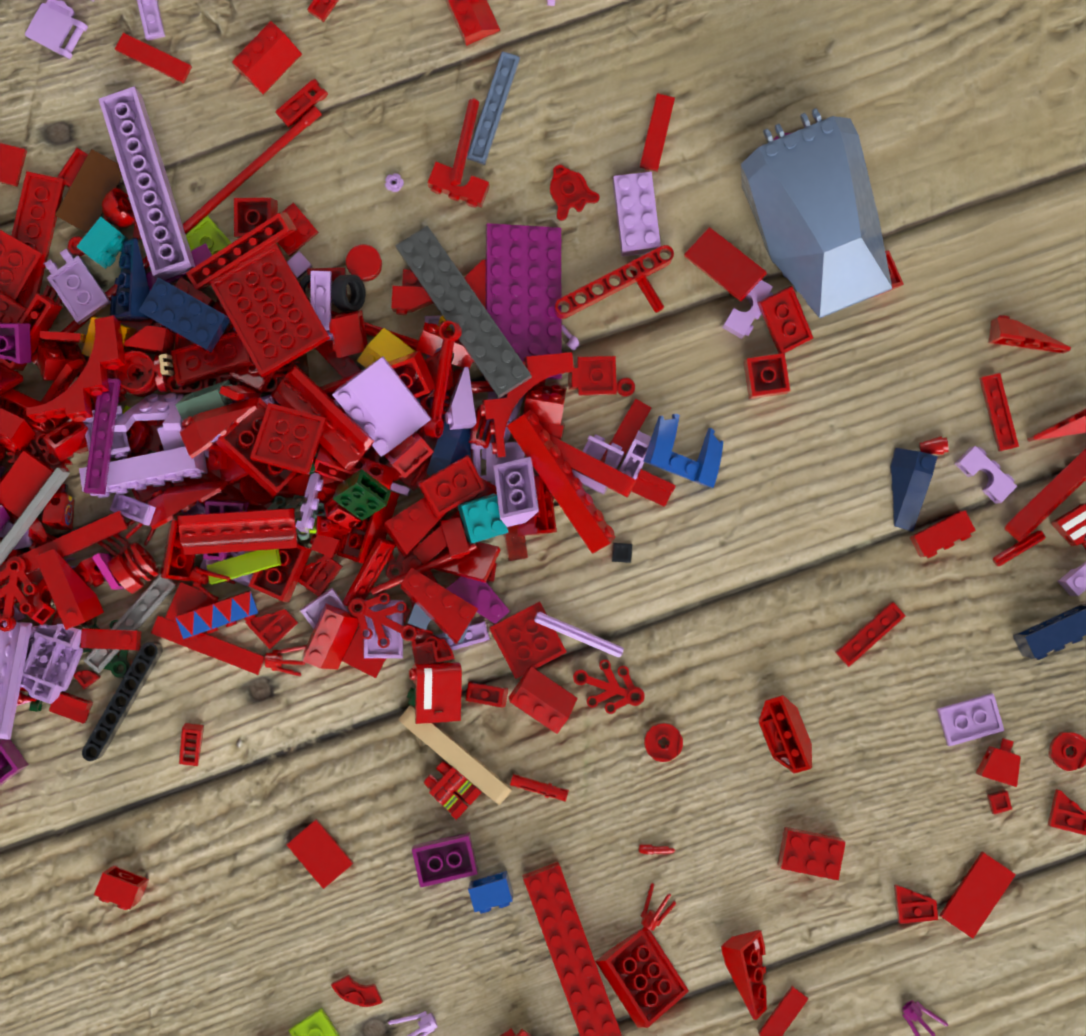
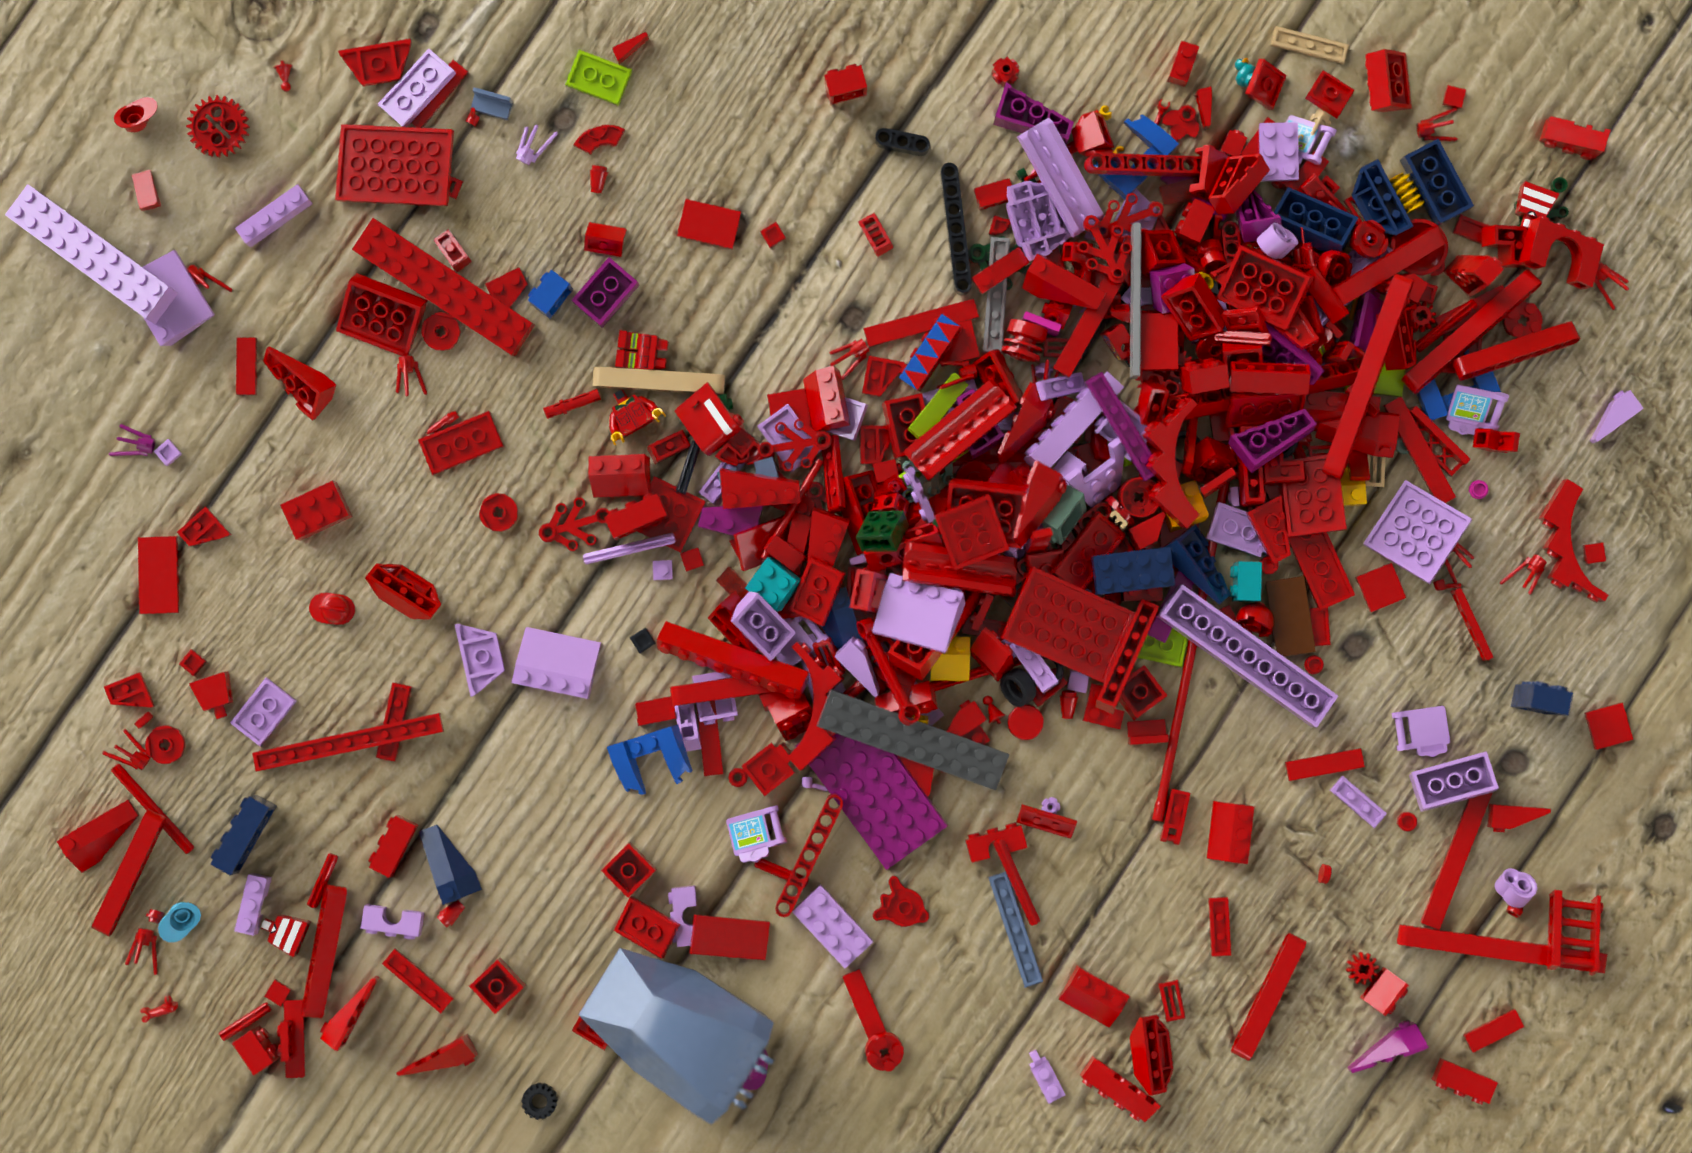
camera: 140 degrees right, 0 degrees up
none -> red tile [134,711,153,729]
none -> lavender plate [154,439,182,466]
none -> red plate [252,713,444,772]
none -> red piece [309,593,355,625]
none -> red tile [418,411,504,475]
none -> red plate [421,312,461,351]
none -> slope [433,229,472,272]
none -> lavender wing [454,624,505,697]
none -> red brick [469,957,526,1014]
none -> red wing [485,267,528,308]
none -> lavender slope [512,627,601,699]
none -> black tyre [521,1083,558,1120]
none -> red panel [584,222,627,257]
none -> red cone [590,165,609,194]
none -> red brick [604,492,669,541]
none -> red torso [609,389,666,446]
none -> lavender plate [653,560,673,580]
none -> black axle [676,440,700,495]
none -> red tile [680,547,705,572]
none -> piece [726,805,787,863]
none -> red tile [760,222,786,248]
none -> red plate [865,1032,904,1072]
none -> black beam [875,128,930,156]
none -> red wing [970,593,996,631]
none -> red piece [983,695,1006,724]
none -> red tile [1016,804,1077,839]
none -> lavender plate [1035,363,1053,379]
none -> red cone [1059,690,1078,719]
none -> red panel [1127,719,1169,745]
none -> red panel [1209,411,1234,442]
none -> lavender plate [1228,487,1242,507]
none -> red wing [1246,495,1291,564]
none -> red plate [1304,655,1324,674]

